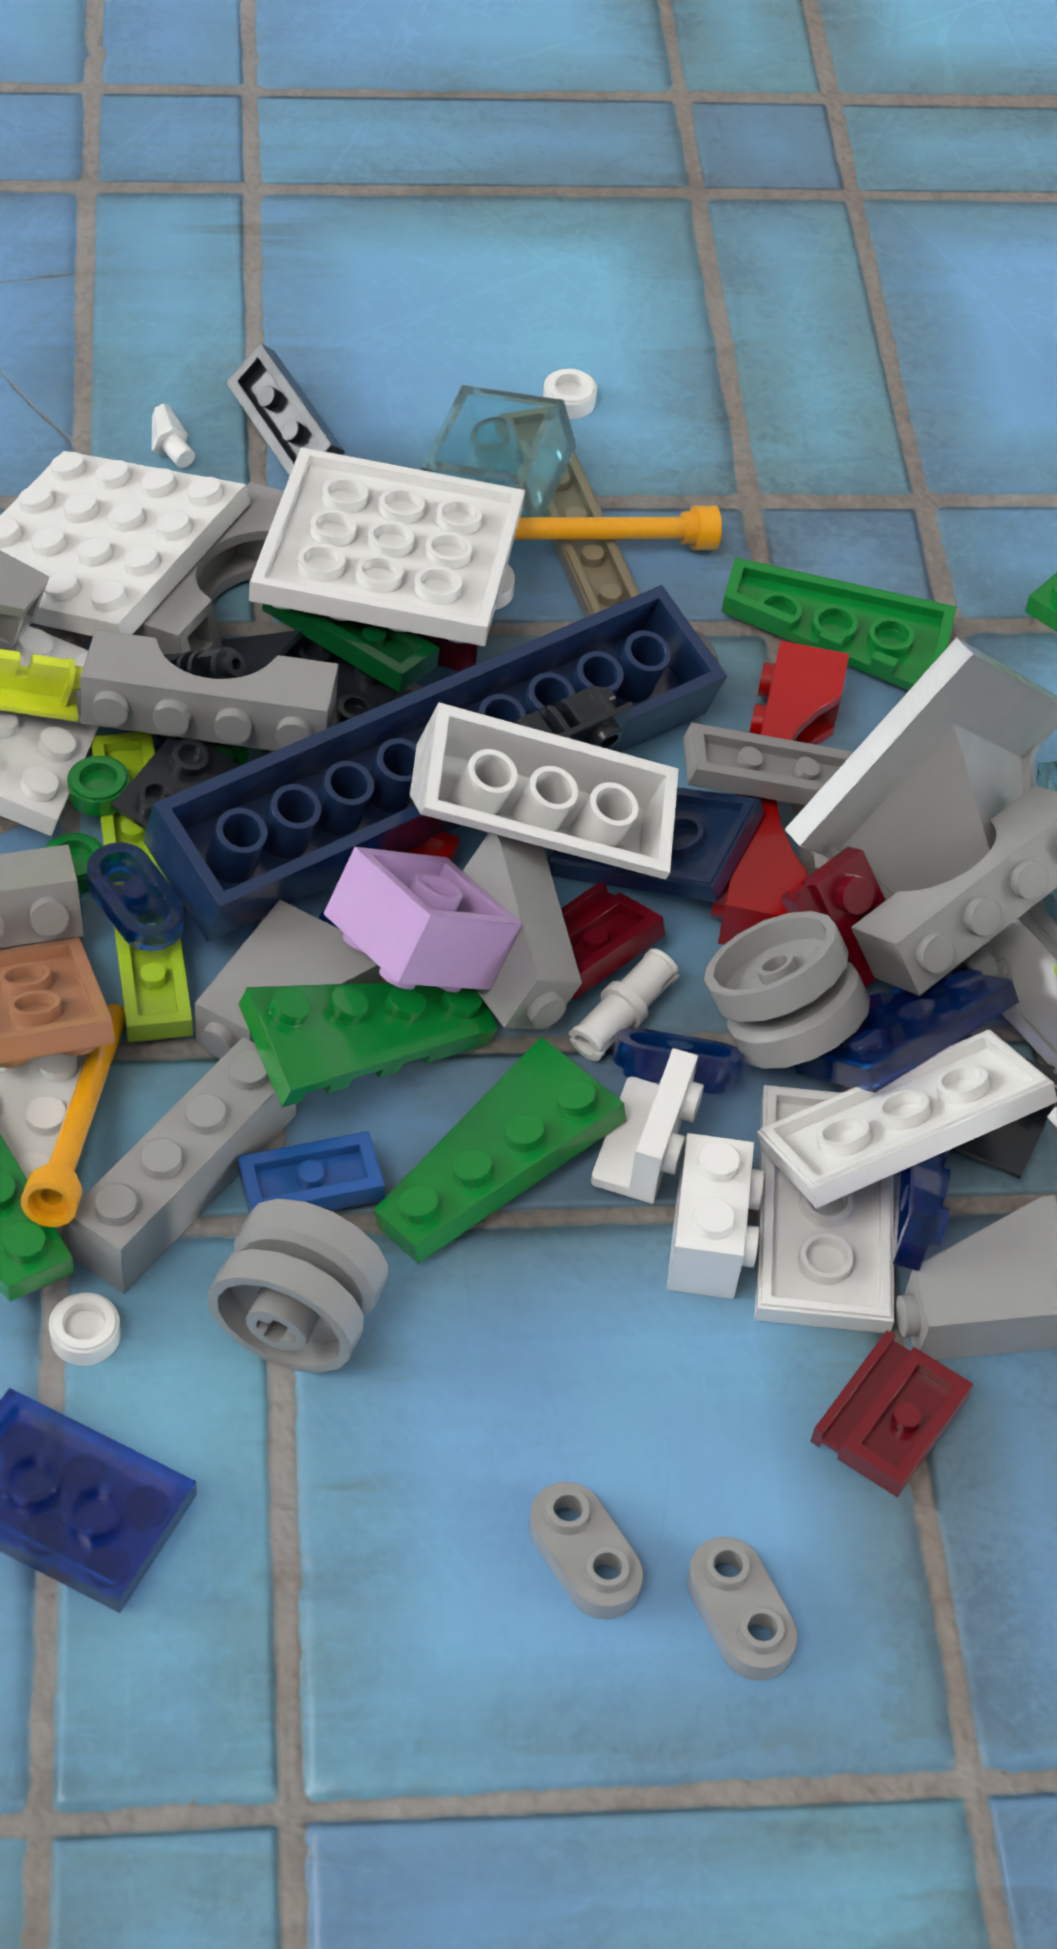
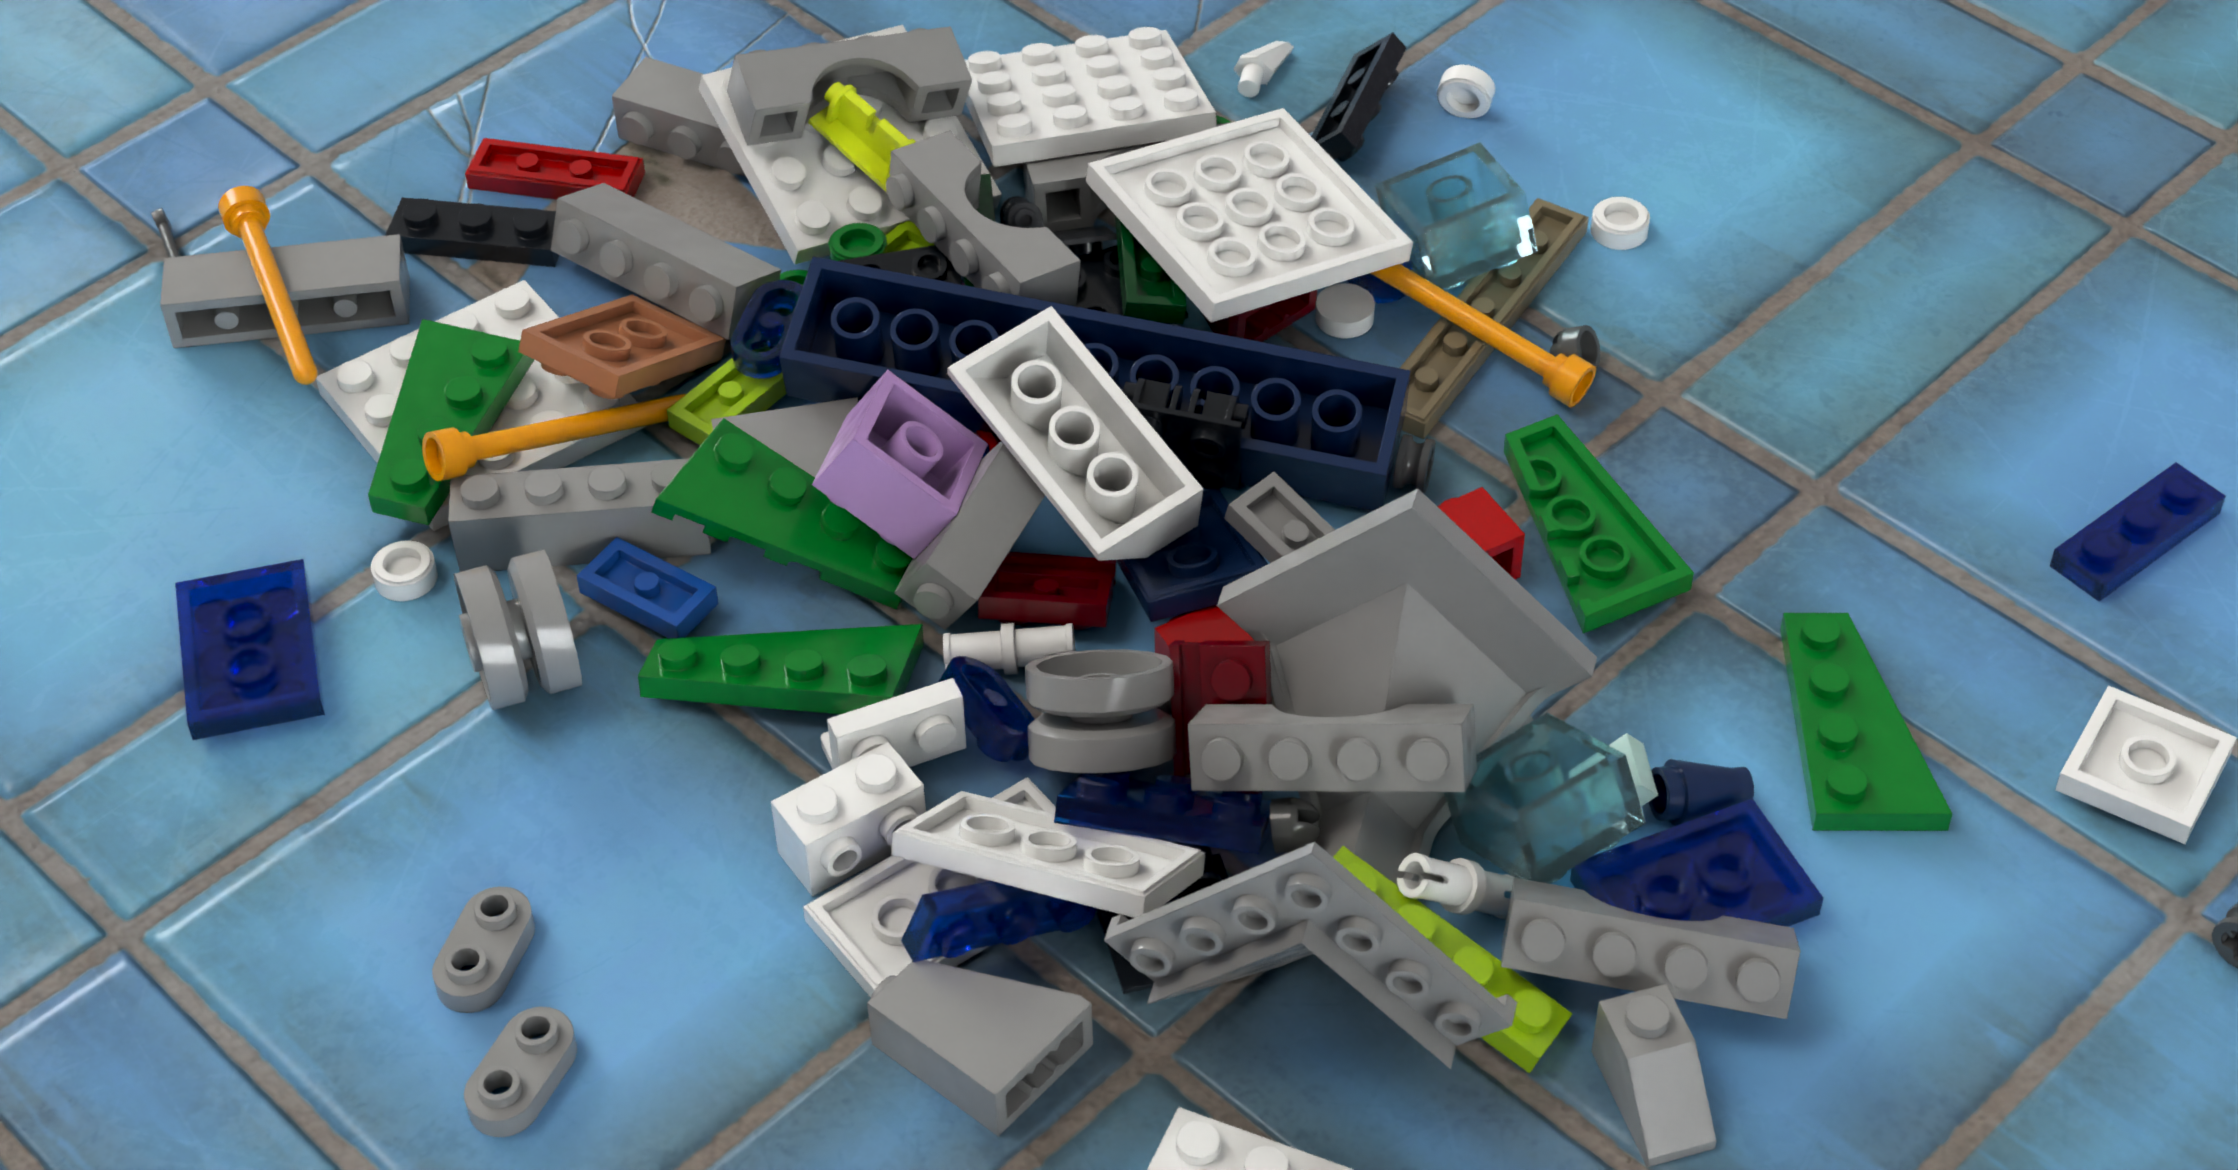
camera: 55 degrees right, 5 degrees down
dark red plate [810,1330,973,1498] -> none
none -> white tile [1437,65,1495,118]
none -> dark grey hinge [1550,325,1600,369]

